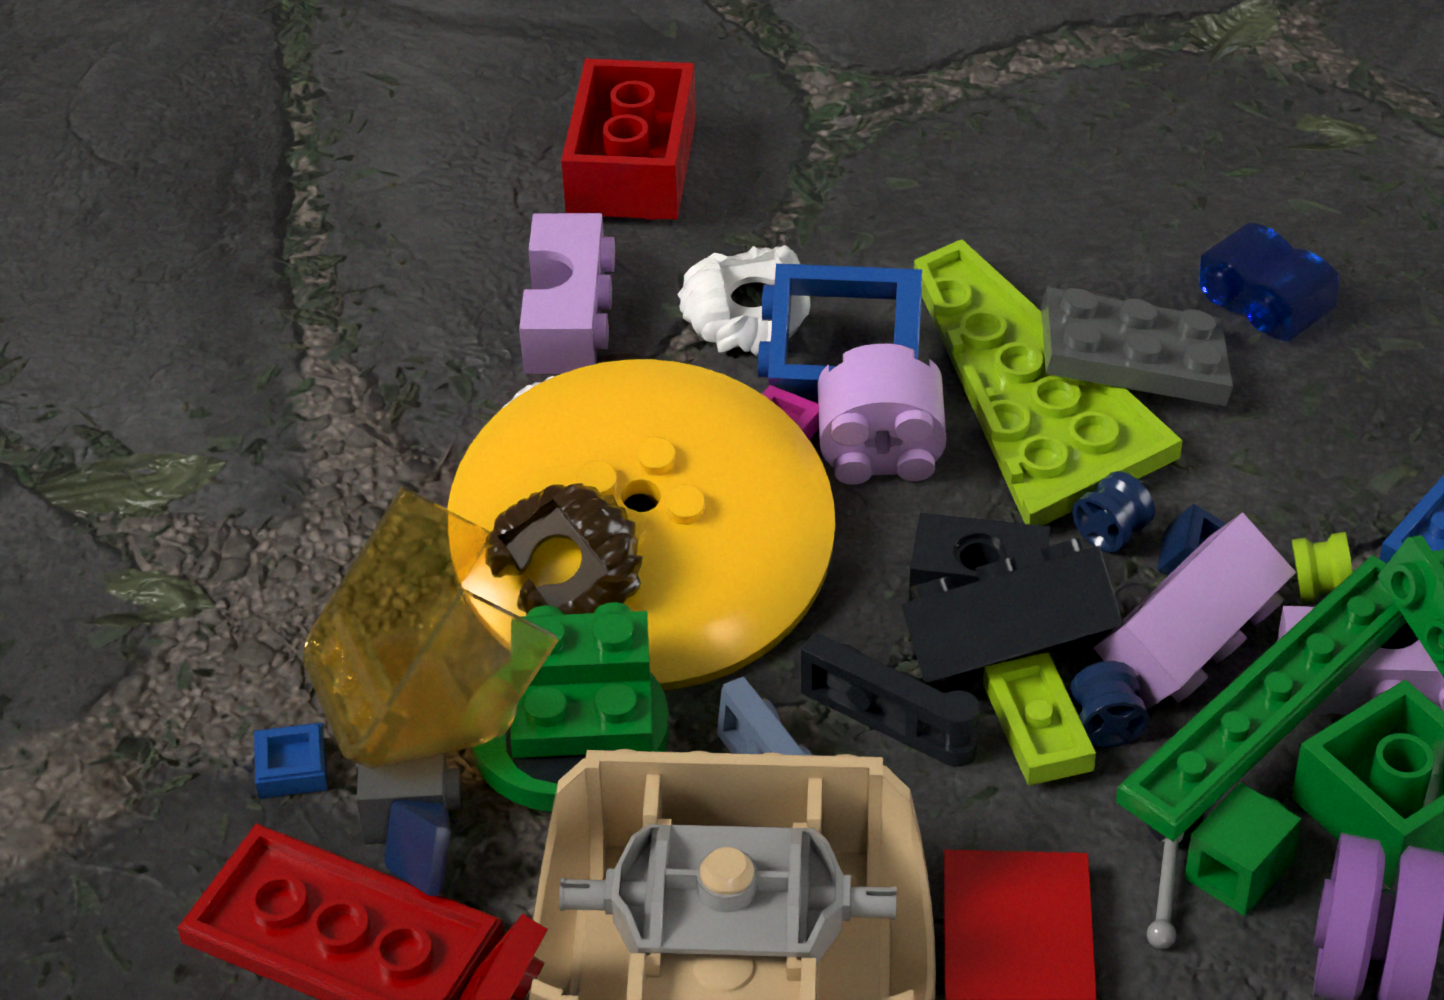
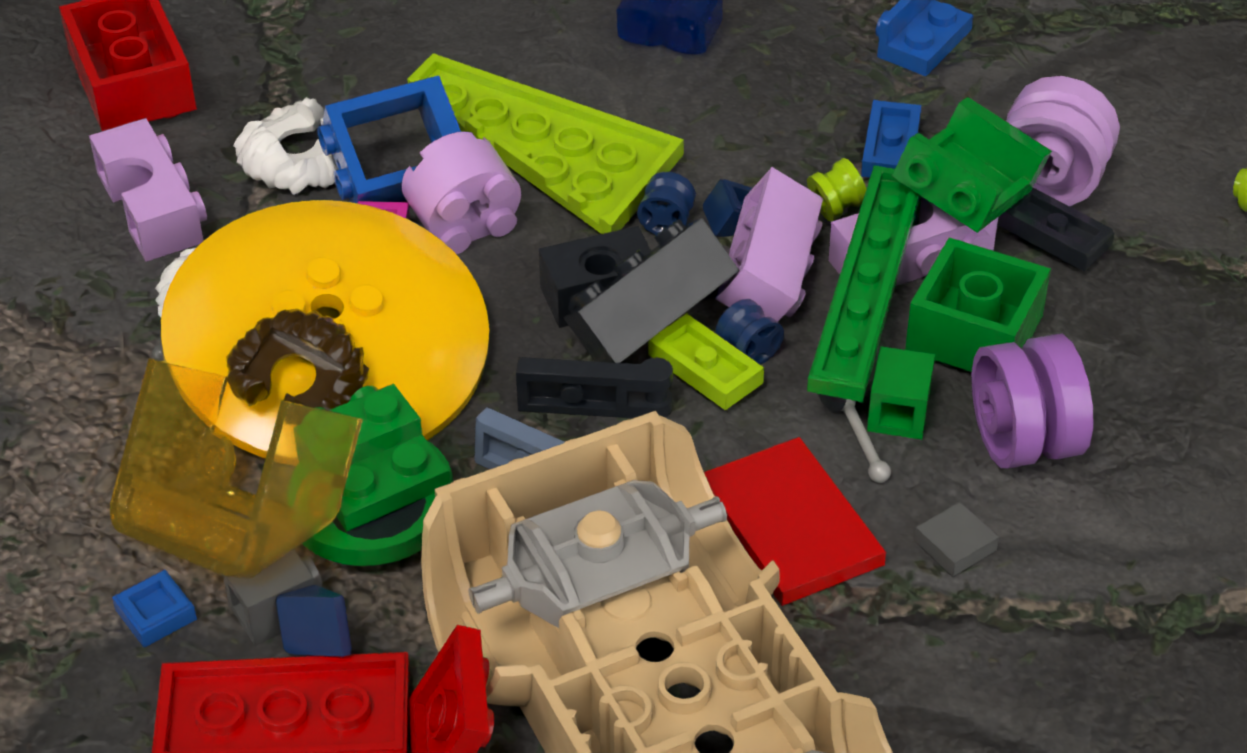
camera: 30 degrees left, 0 degrees up
dark grey plate [1041,287,1233,406] -> none

